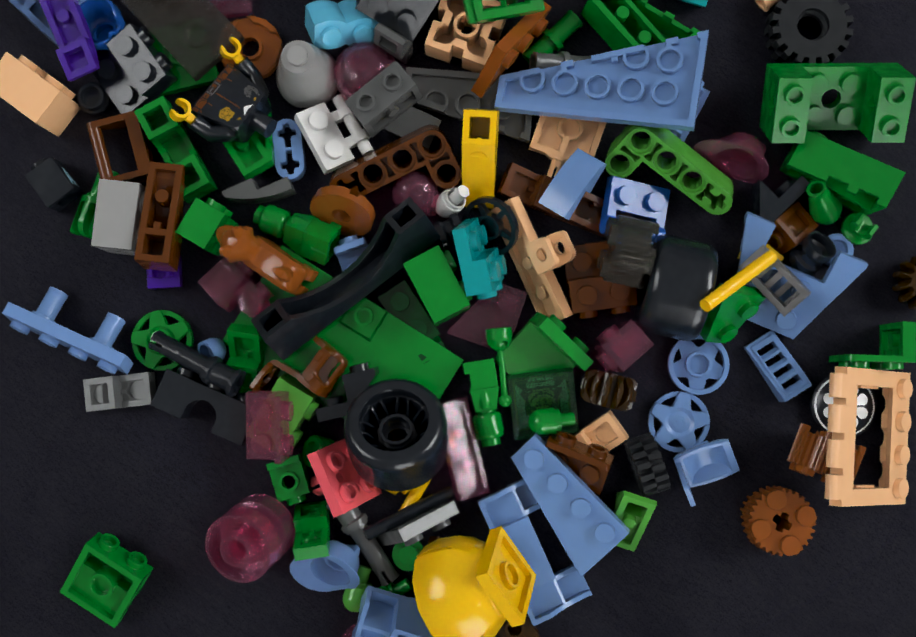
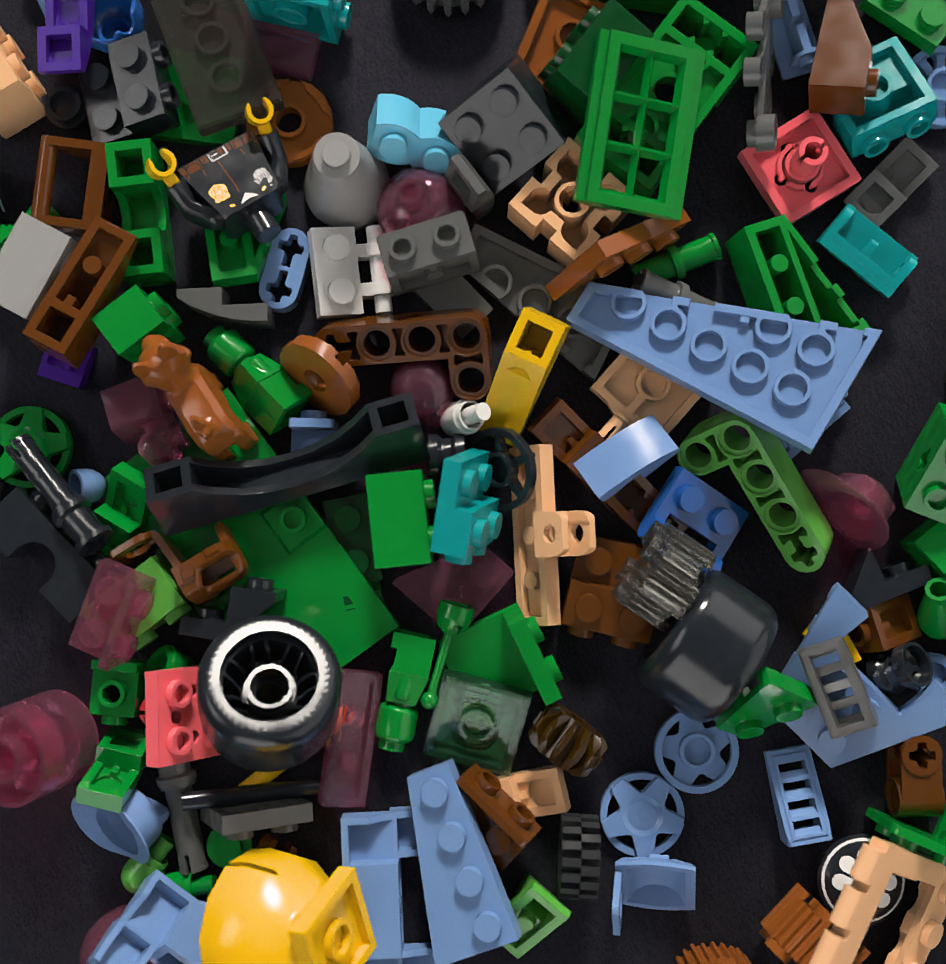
camera: 20 degrees right, 0 degrees up
green cylinder [528,407,575,435] -> none
clear pink brick [594,319,654,372] -> none
yellow bar [700,250,777,312] -> none
none -> reddish brown piece [885,734,945,818]

